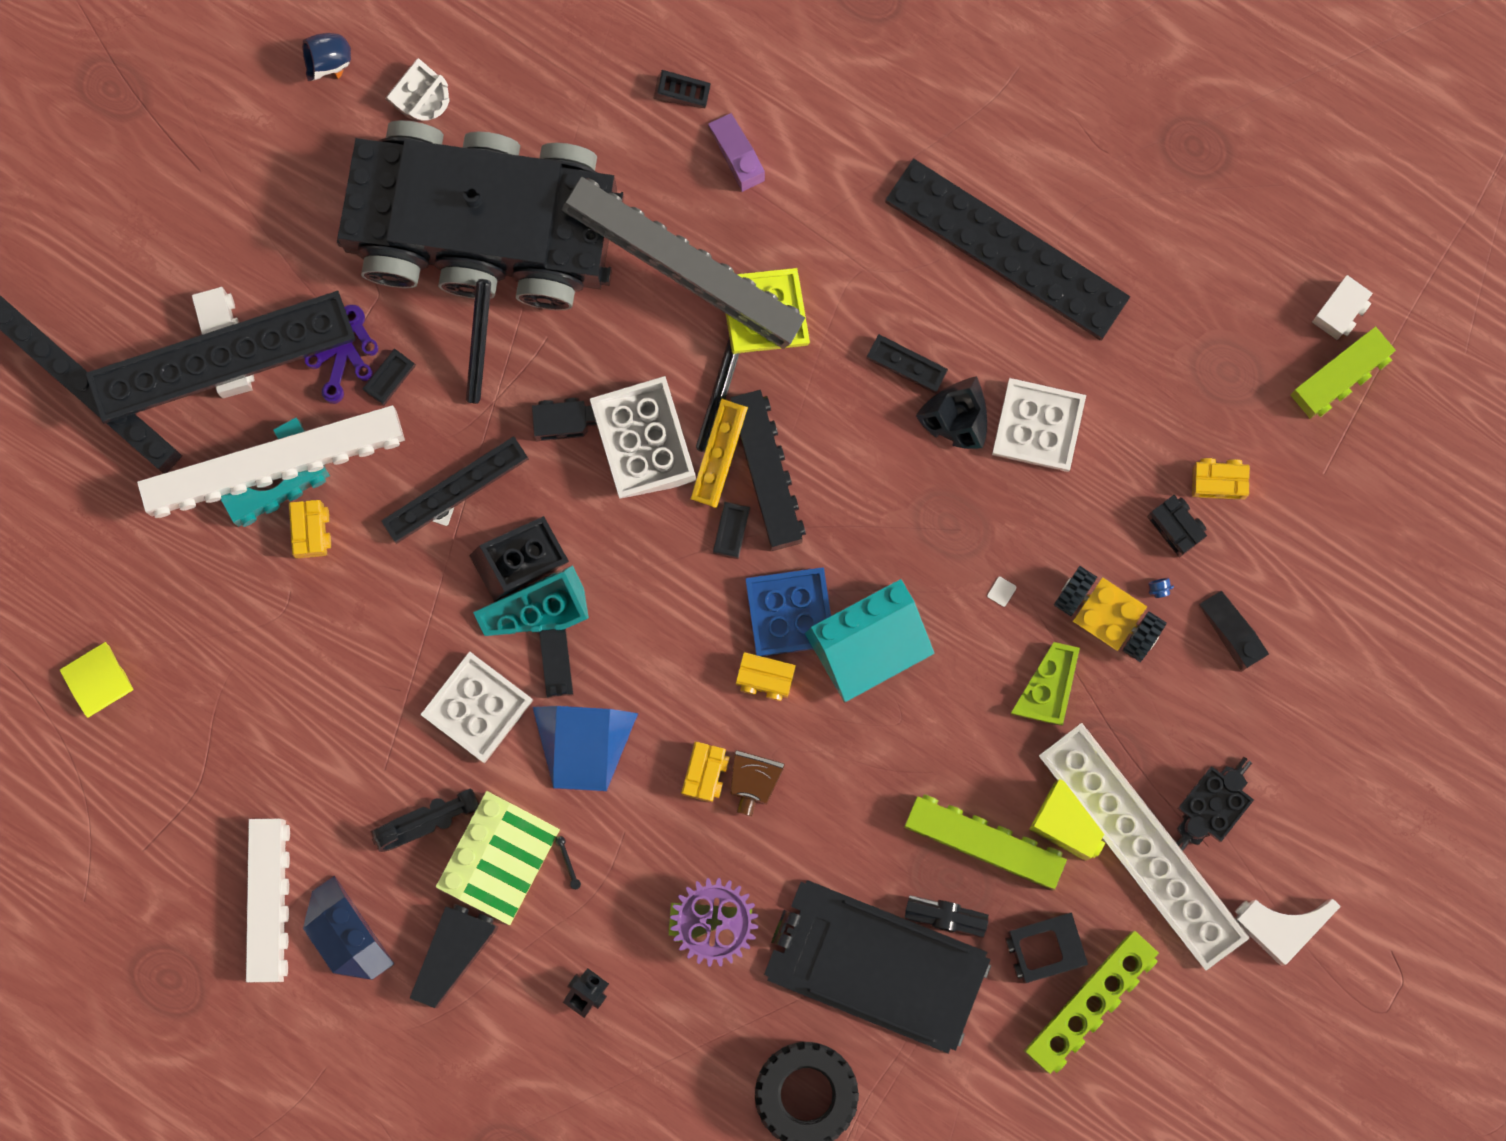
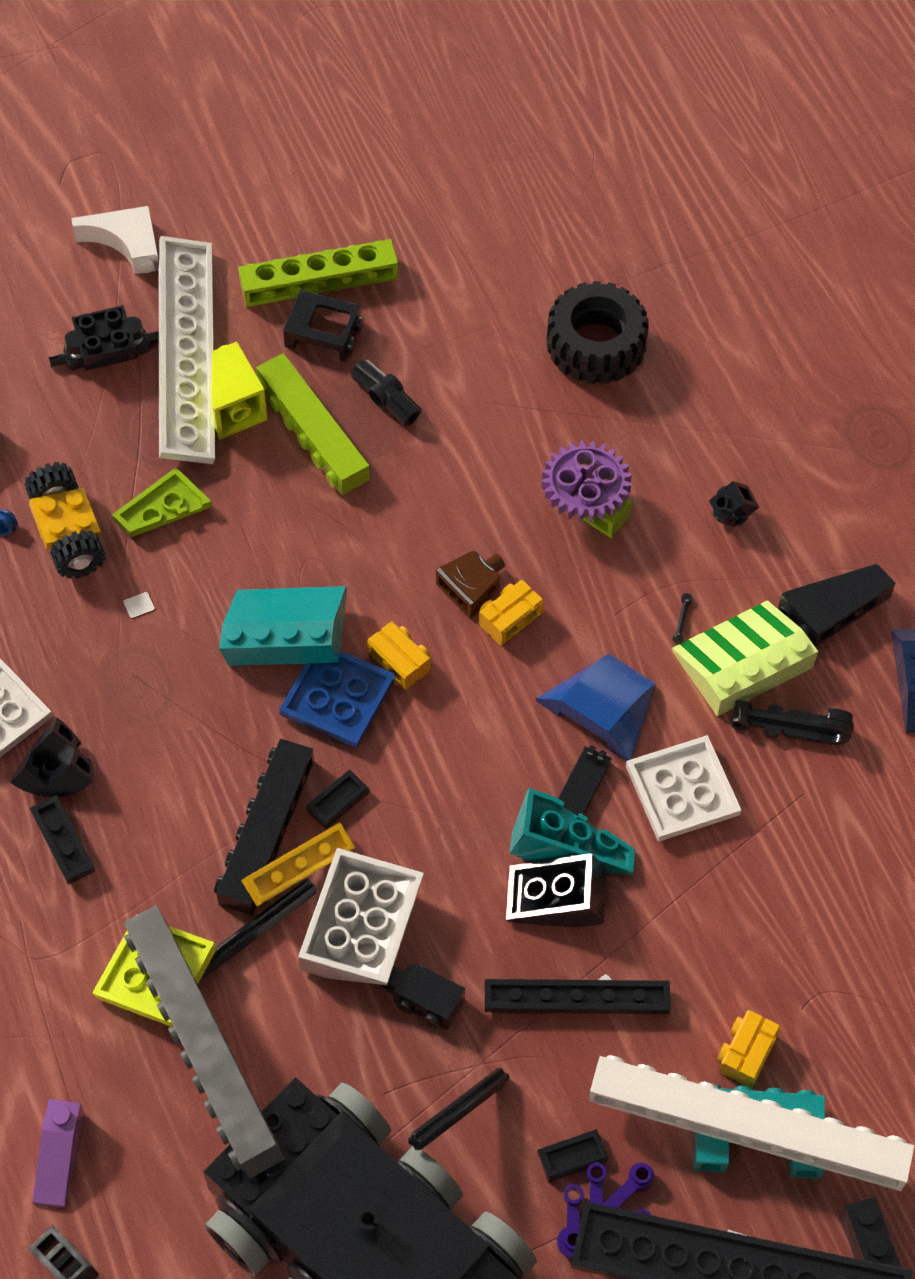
camera: 150 degrees left, 20 degrees down
black piece [764,880,991,1054] -> none

